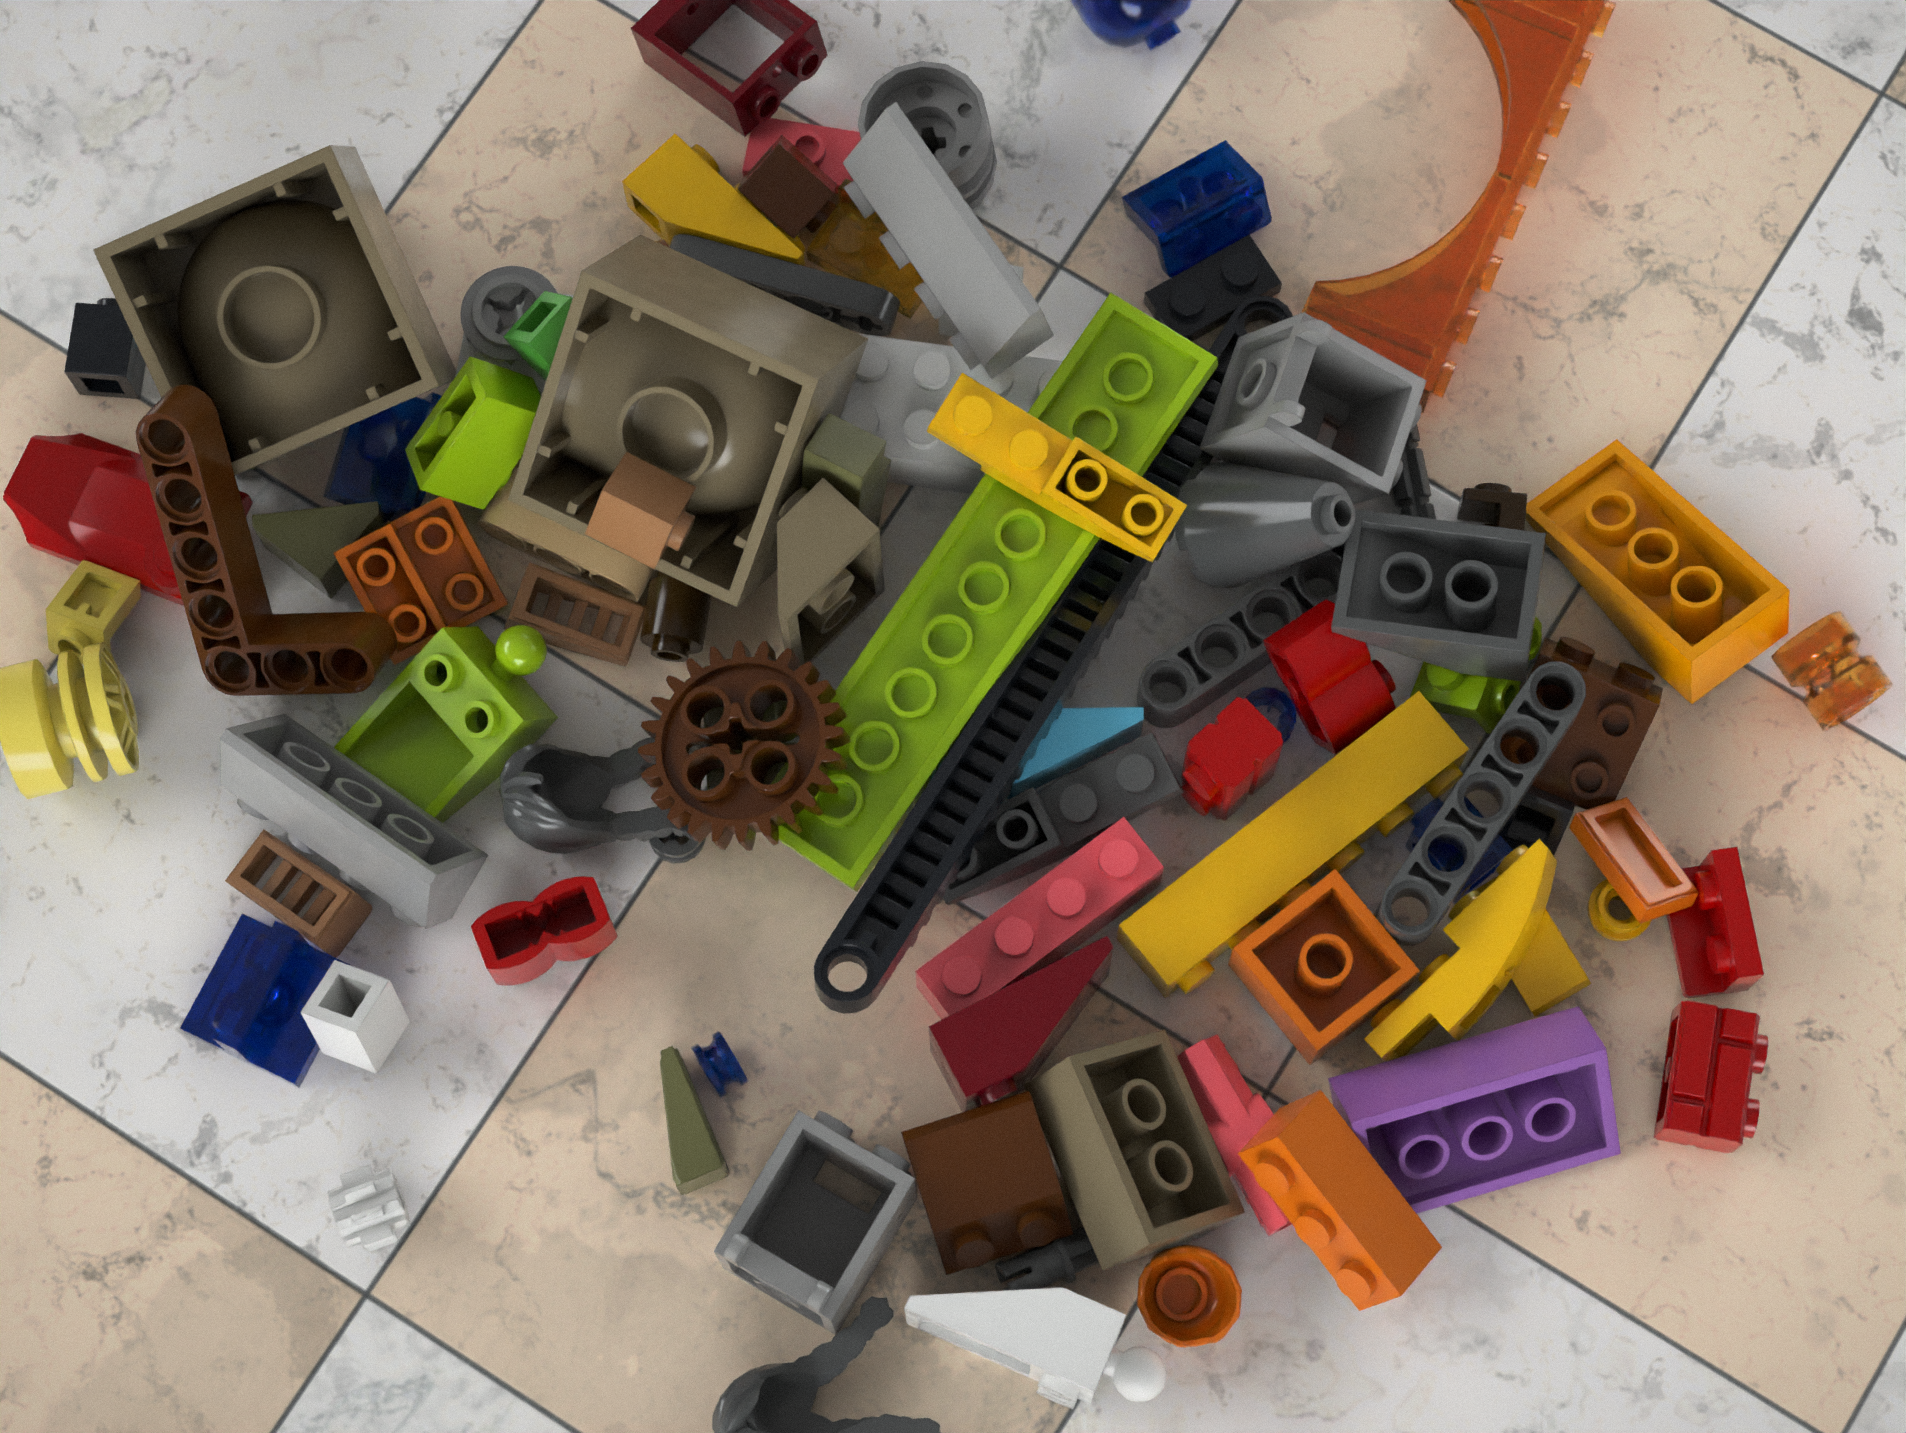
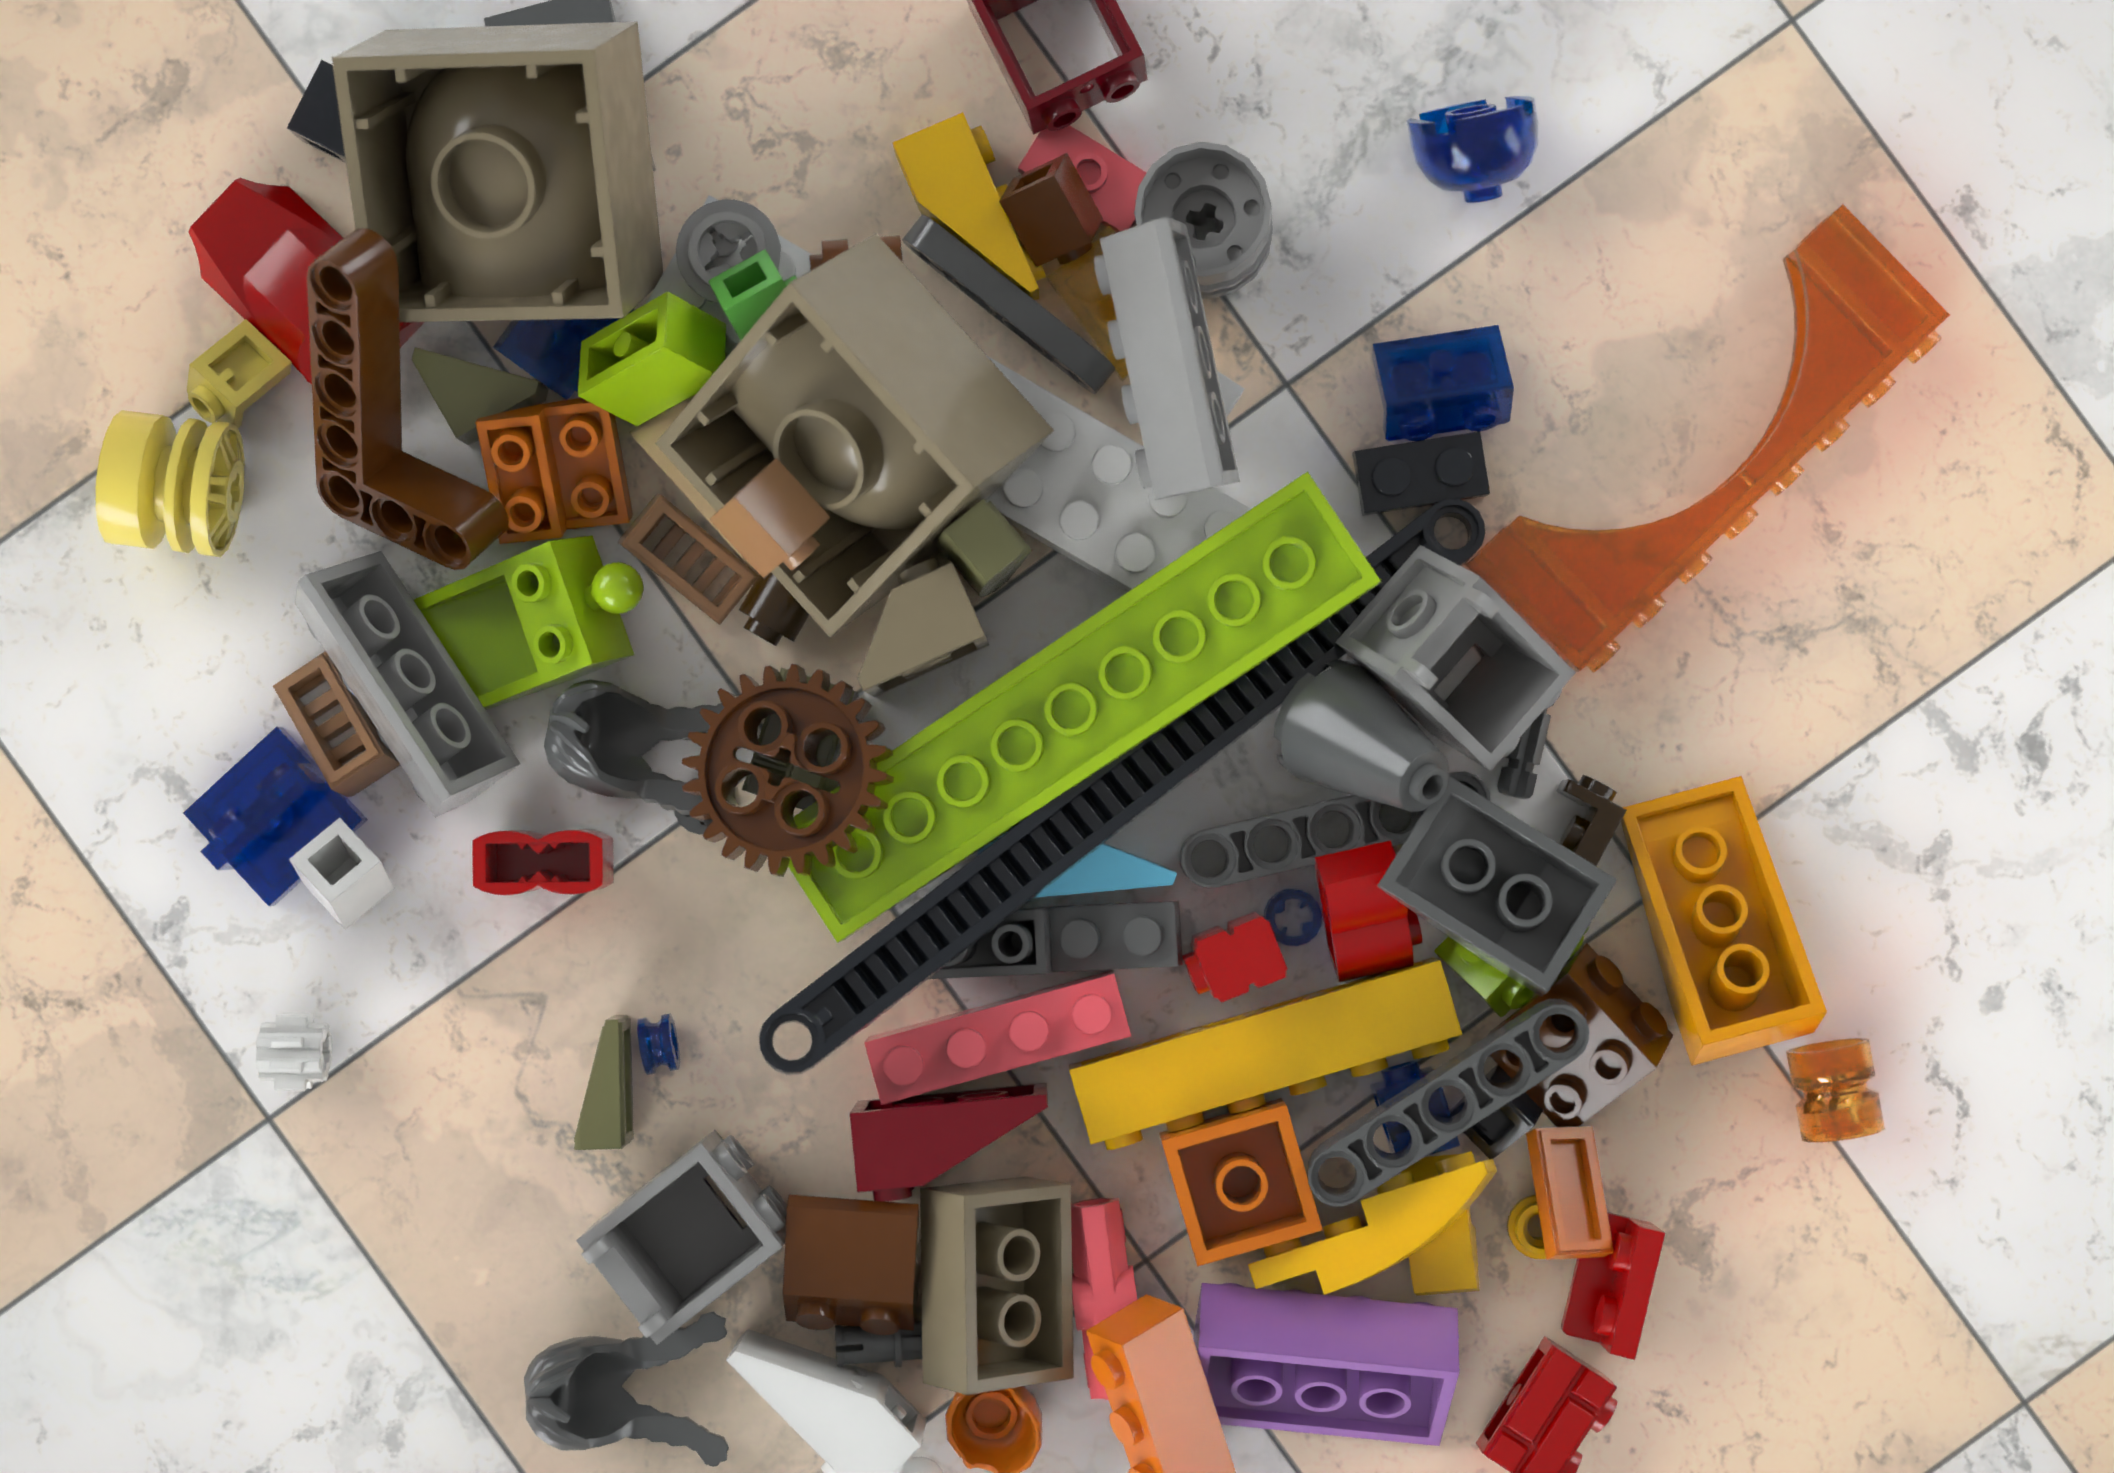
camera: 20 degrees right, 15 degrees up
yellow slope [927,373,1187,562] -> none

